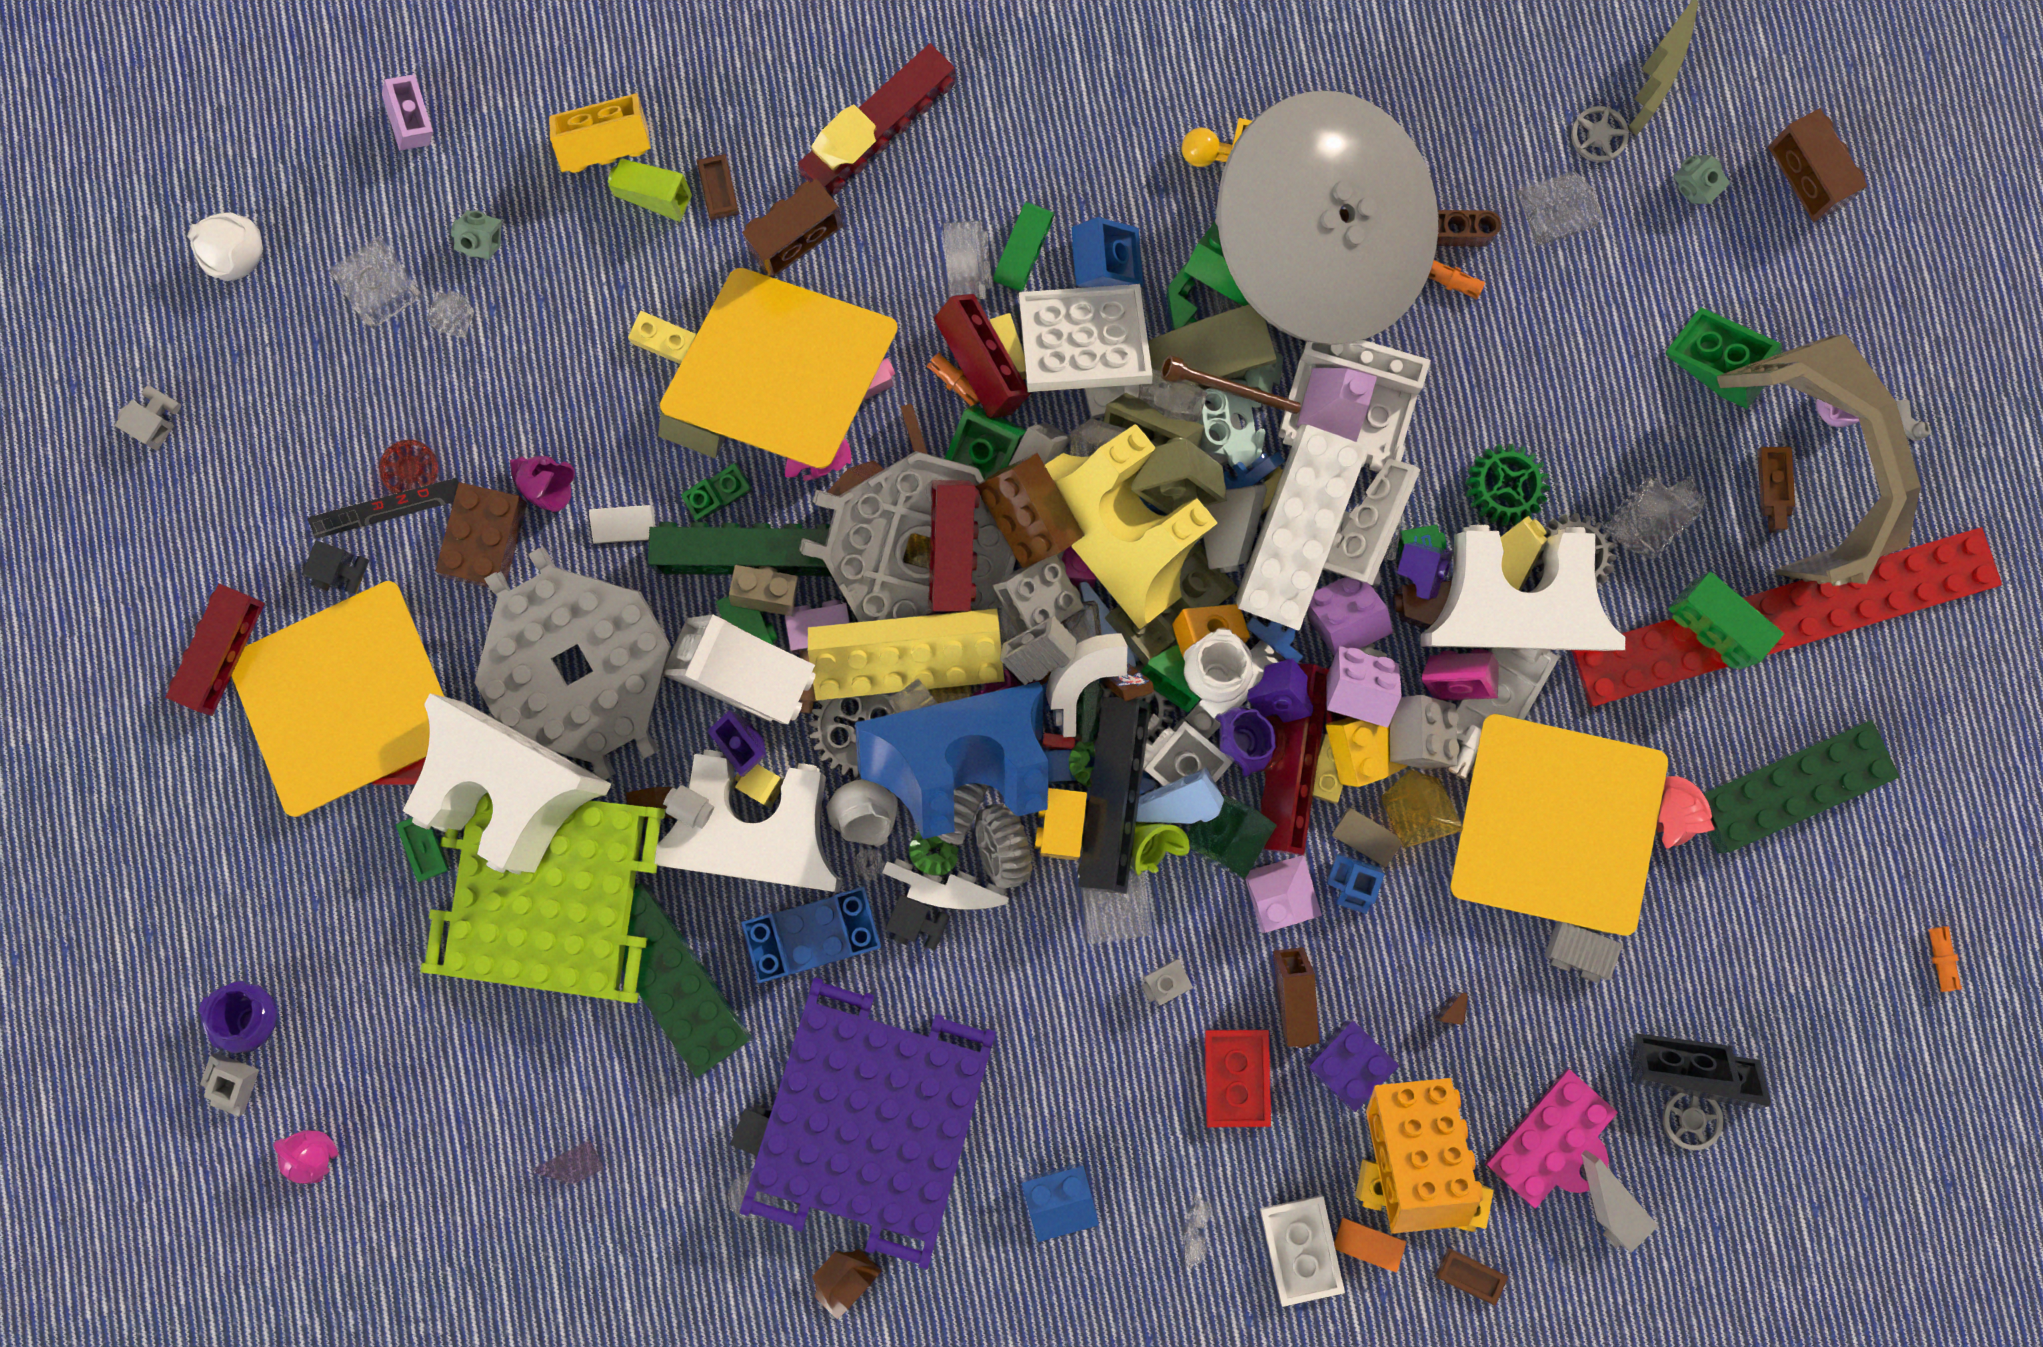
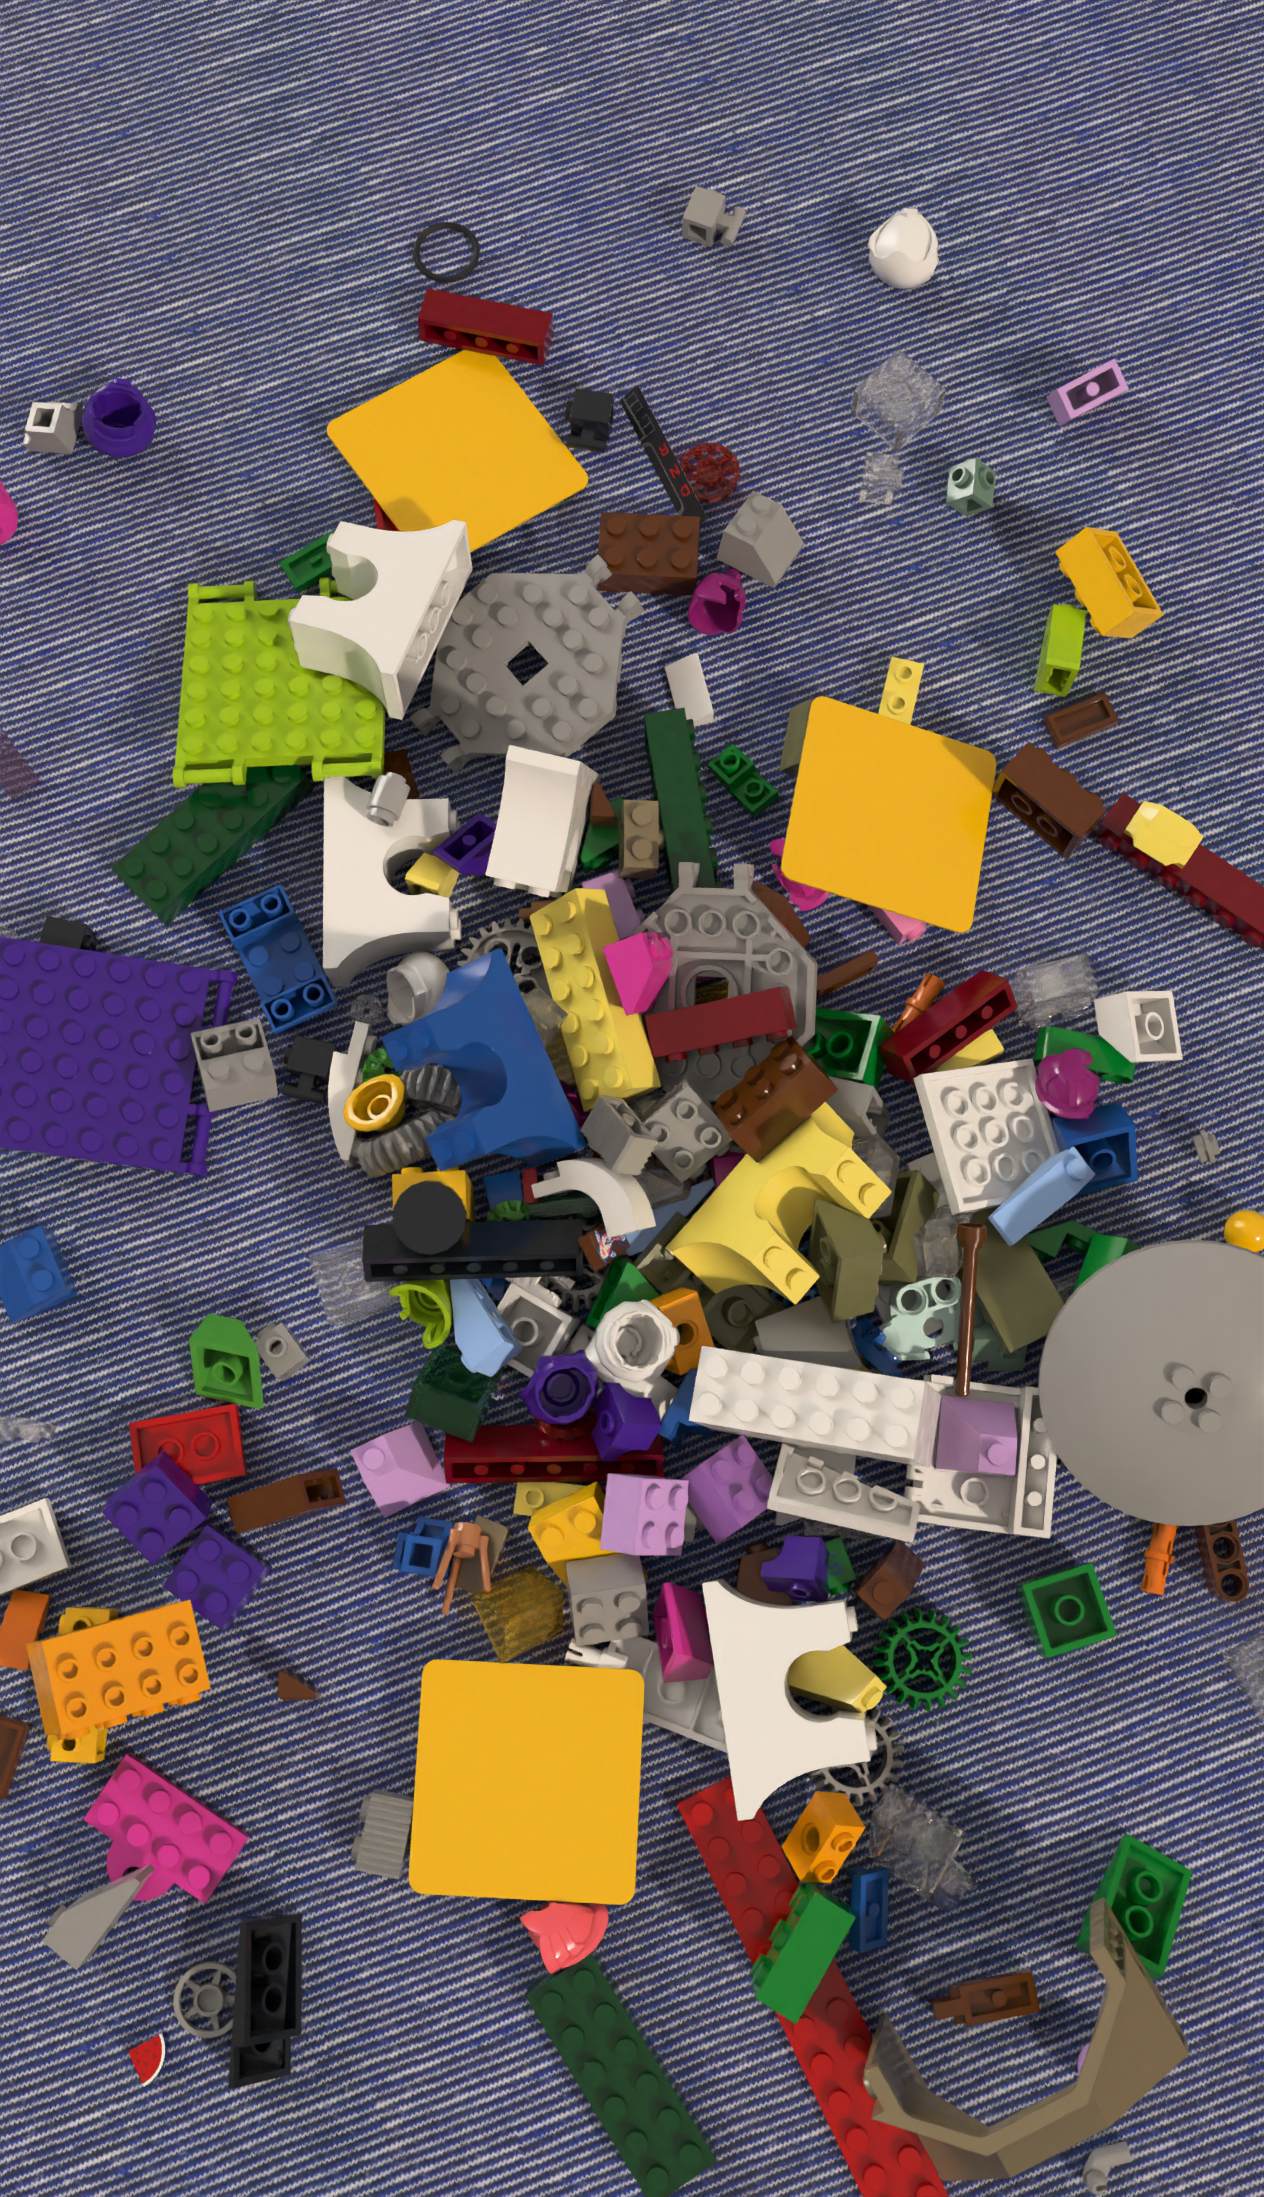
camera: 85 degrees right, 5 degrees down
none -> dark purple brick [102,1451,213,1564]
none -> red tile [128,2030,169,2088]
none -> bright green slope [189,1313,264,1409]
none -> light grey slope [191,1018,278,1112]
none -> yellow hat [343,1074,406,1132]
none -> black tile [392,1180,467,1254]
none -> black tyre [413,222,480,283]
none -> nougat plant [433,1522,491,1615]
none -> reddish brown slope [590,783,618,828]
none -> dark pink slope [602,932,673,1016]
none -> light grey slope [716,491,804,588]
none -> light orange brick [782,1791,866,1883]
none -> blue plate [845,1866,889,1953]
none -> reddish brown slope [849,1539,925,1621]
none -> light blue slope [988,1147,1095,1246]
none -> green brick [1015,1562,1117,1658]
none -> magenta helmet [1035,1049,1100,1119]
none -> white slope [1094,991,1183,1063]
none -> light grey plate [1192,1129,1220,1164]

